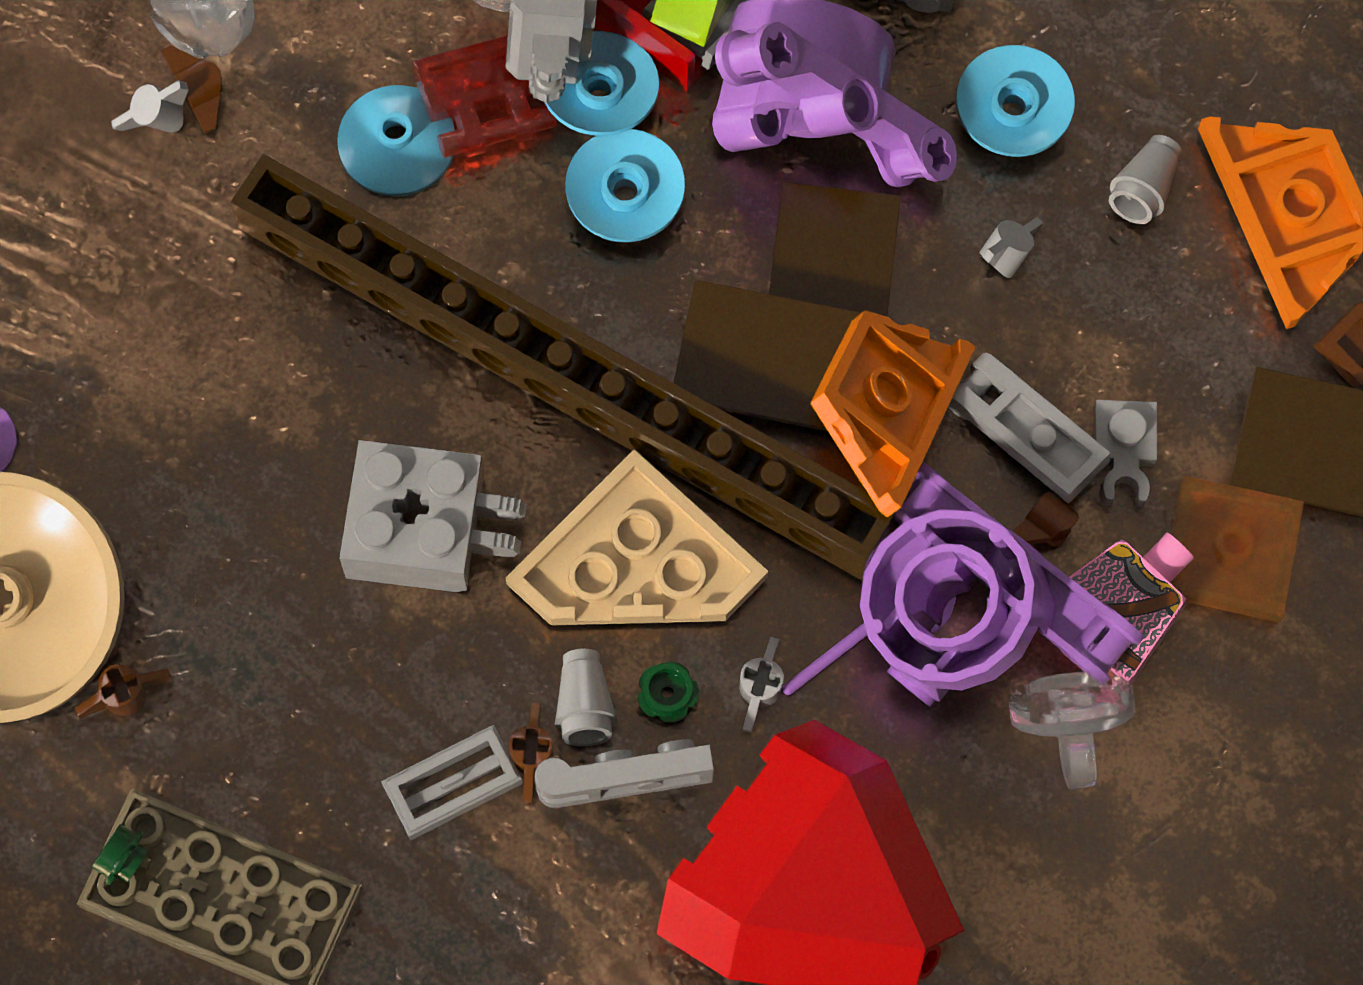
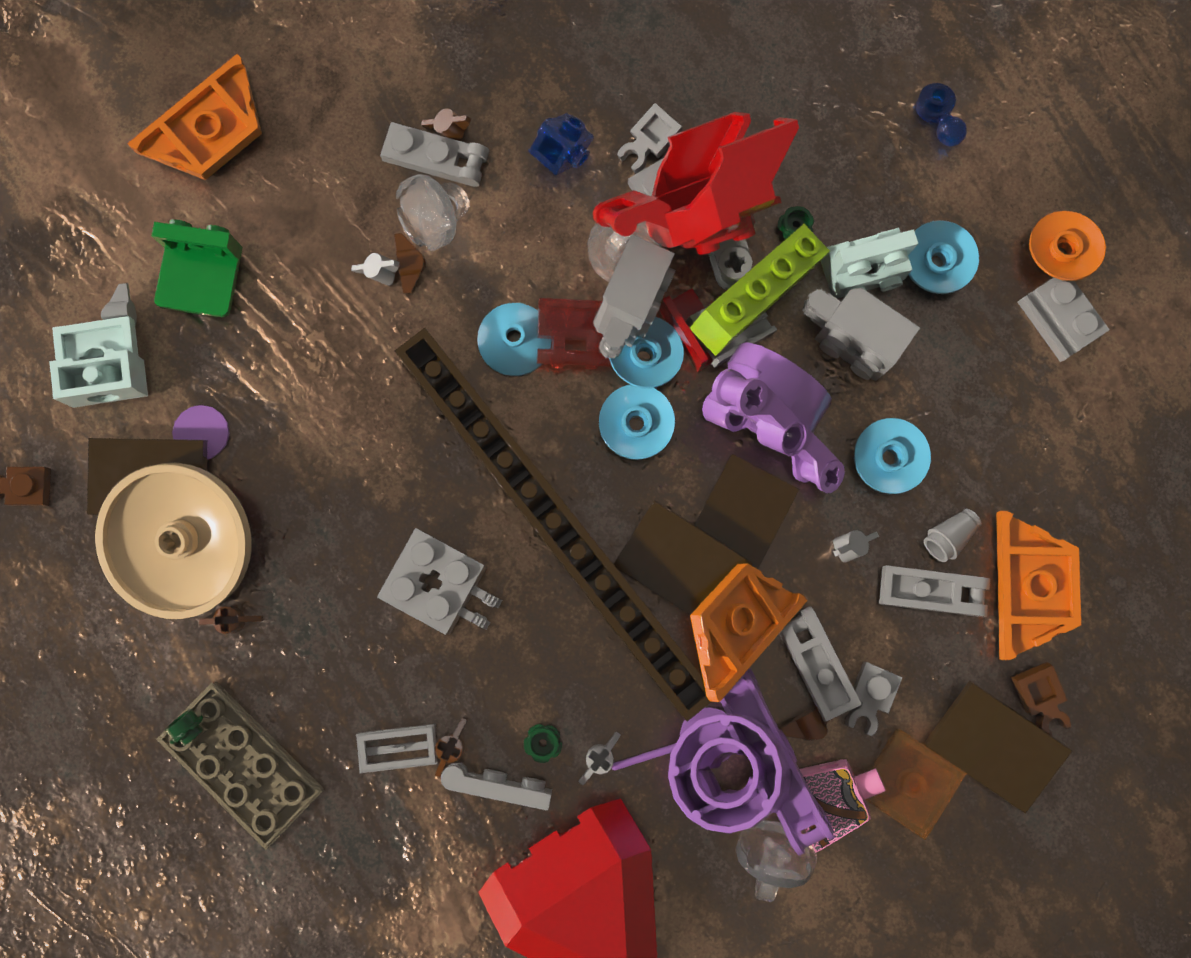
camera: 20 degrees right, 10 degrees up
tan plate [506,450,769,625] -> none
light grey cone [555,649,617,746] -> none
none -> light grey plate [879,565,990,617]

